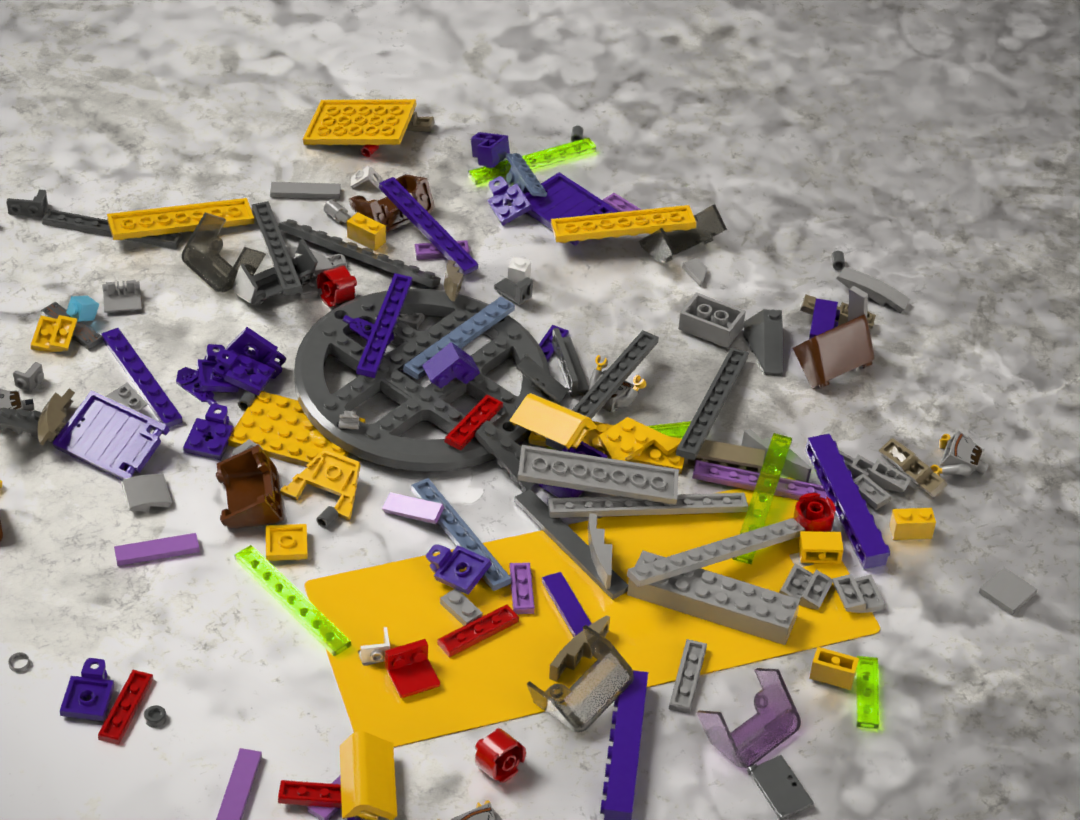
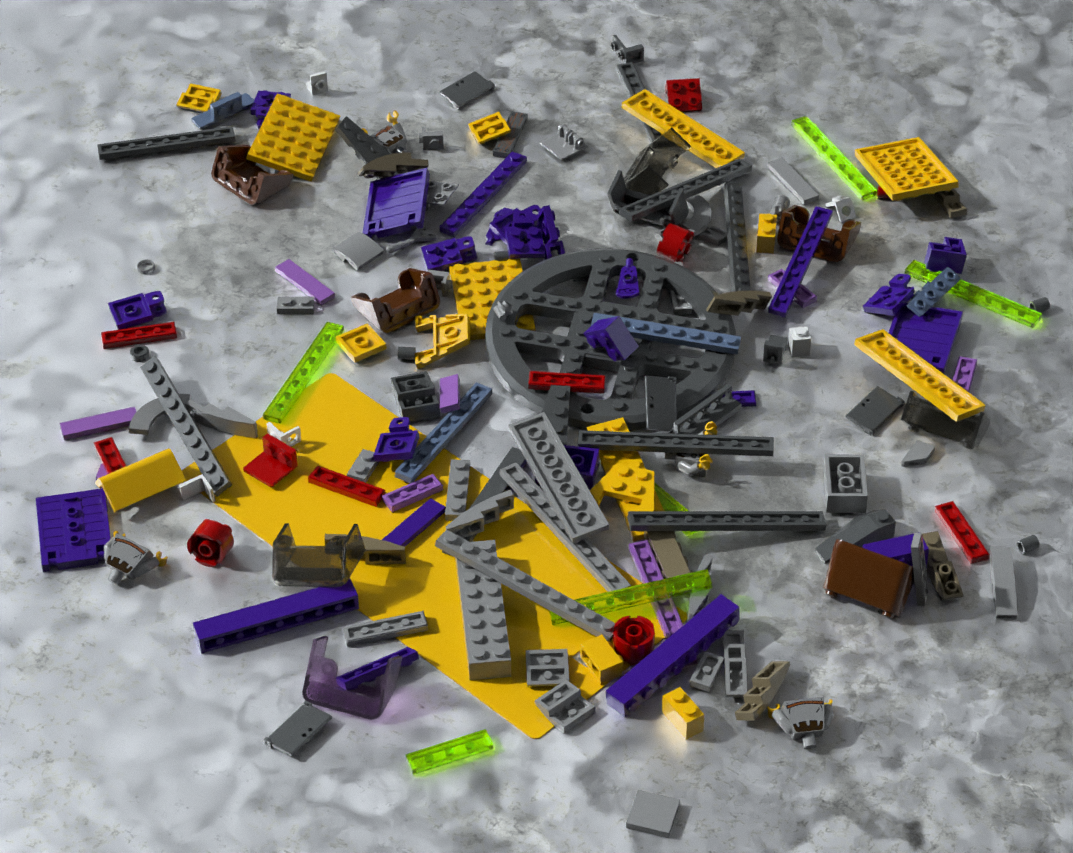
camera: 65 degrees right, 0 degrees up
medium azure brick [66,296,99,322] -> none
dark purple plate [356,273,412,378] -> none
yellow piece [510,393,598,449] -> none
yellow brick [809,647,859,690] -> none
none -> light grey tile [129,394,190,435]
none -> plate [140,356,232,497]
none -> white bracket [179,474,215,502]
none -> light grey slope [185,399,258,438]
none -> light grey plate [277,296,315,314]
none -> dark purple plate [336,647,419,690]
none -> light grey piece [386,227,436,253]
none -> dark grey slope [390,371,441,422]
none -> light grey plate [445,459,470,520]
none -> red bracket [665,78,702,112]
none -> clear neon green tile [791,116,877,200]
none -> dark grey door [845,386,905,435]
none -> red tile [935,501,989,564]

